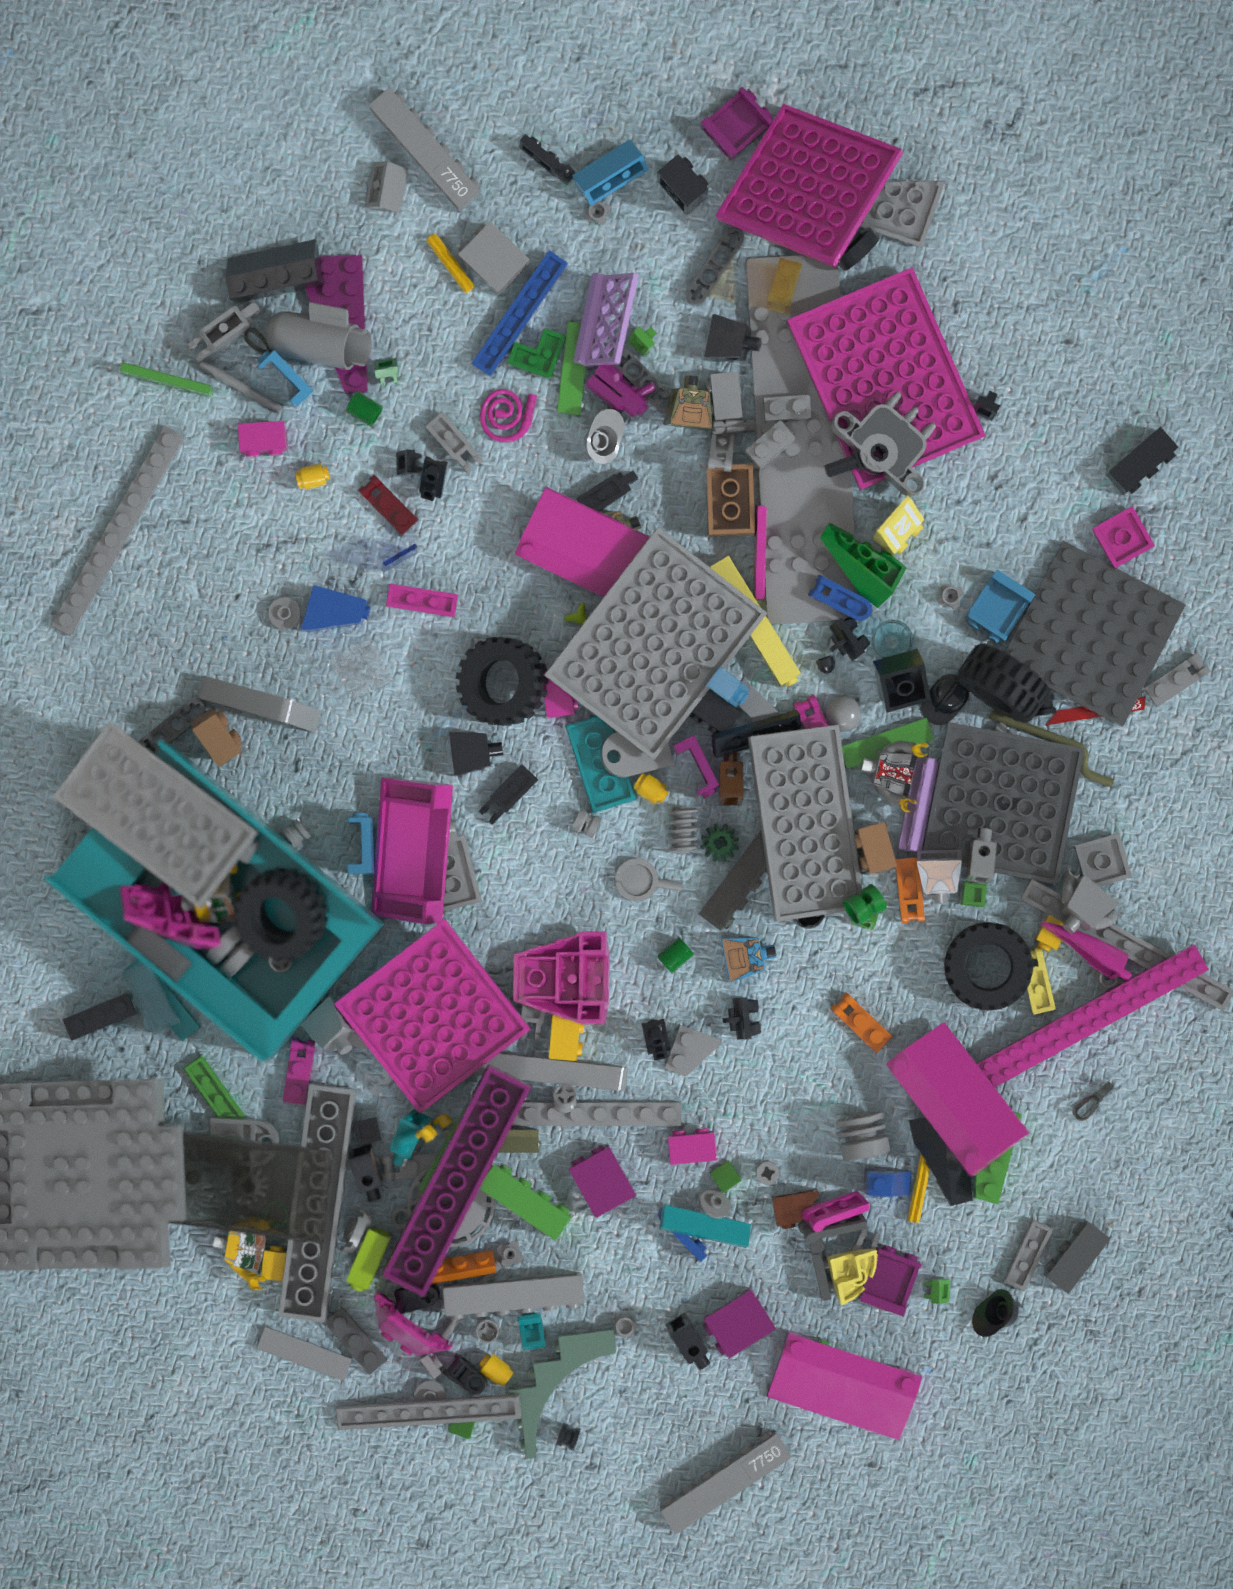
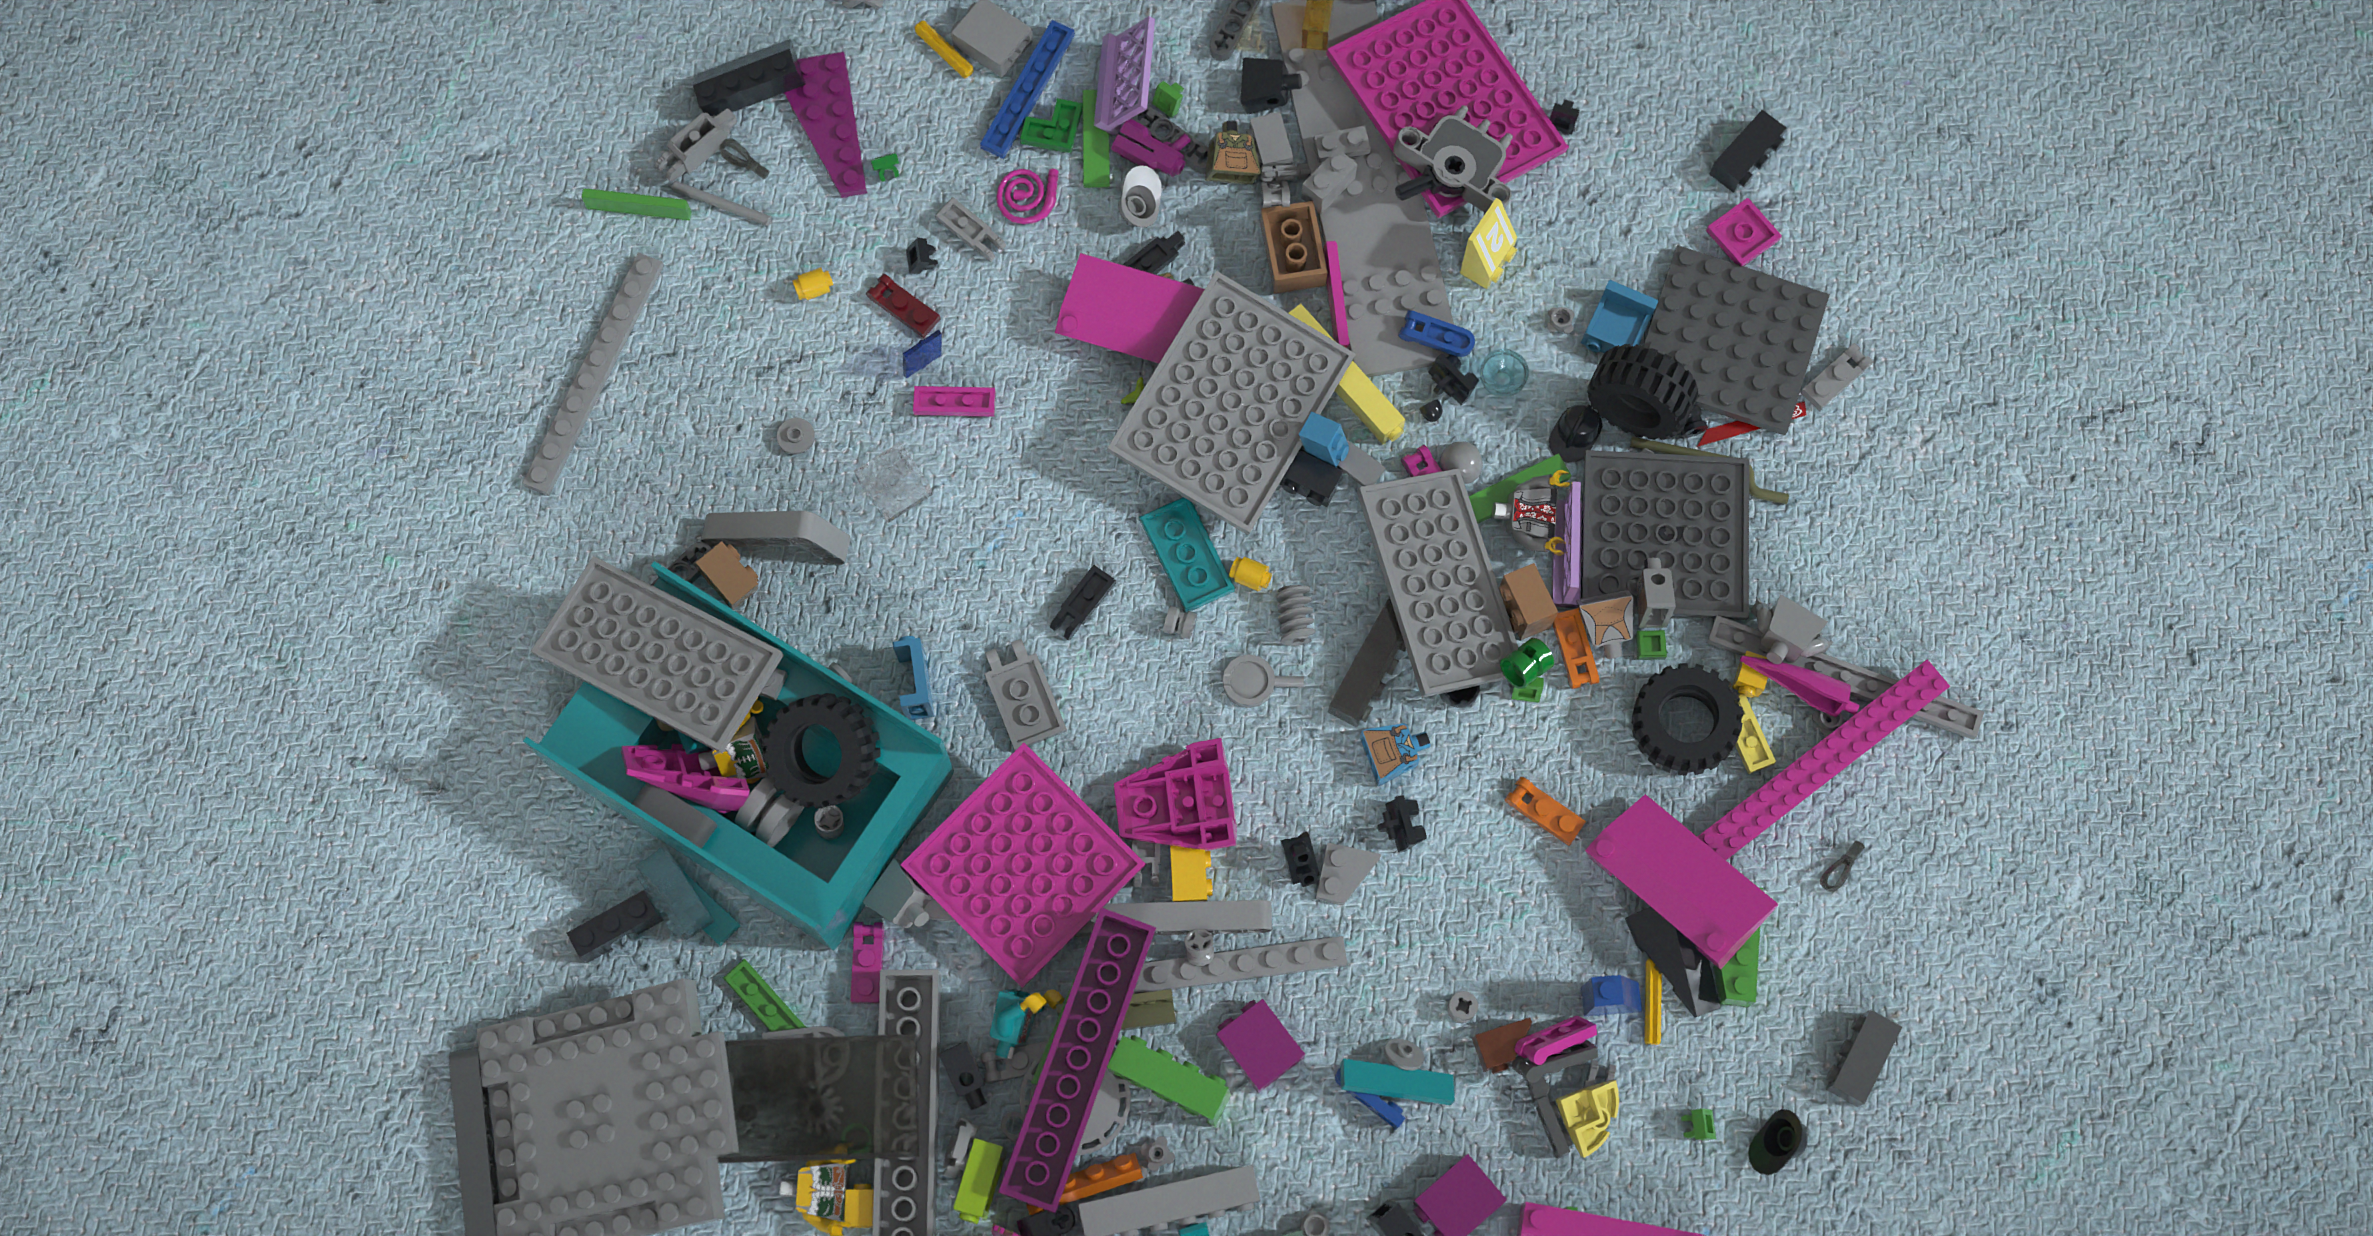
camera: 10 degrees left, 15 degrees down
dark pink brick [238,421,288,458] -> none
dark azure panel [256,351,313,407] -> none
light grey piece [265,302,372,370] -> none
blue slope [301,585,371,632] -> none
green piece [346,391,383,427] -> none
black plate [353,1117,382,1145] -> none
dark pink slope [371,777,453,925] -> none
black hips [419,456,448,501] -> none
black torso [449,732,503,777] -> none
black tyre [456,637,549,726] -> none
dark pink brick [544,671,579,719] -> none
light grey tile [600,732,674,778] -> none
green piece [657,937,694,974] -> none
dark pink brick [668,1128,717,1165] -> none
magenta panel [673,735,719,799] -> none
dark green gear [701,823,739,862] -> none
bright green slope [710,1160,742,1193] -> none
black plate [711,710,801,758] -> none
reddish brown torso [719,752,743,806] -> none
green wedge [820,522,907,608] -> none
light grey wheel [835,1111,891,1161] -> none
magenta panel [858,1244,922,1317] -> none
black brick [873,649,931,713] -> none
light grey tile [1003,1219,1053,1292] -> none
light grey plate [1074,833,1132,887] -> none

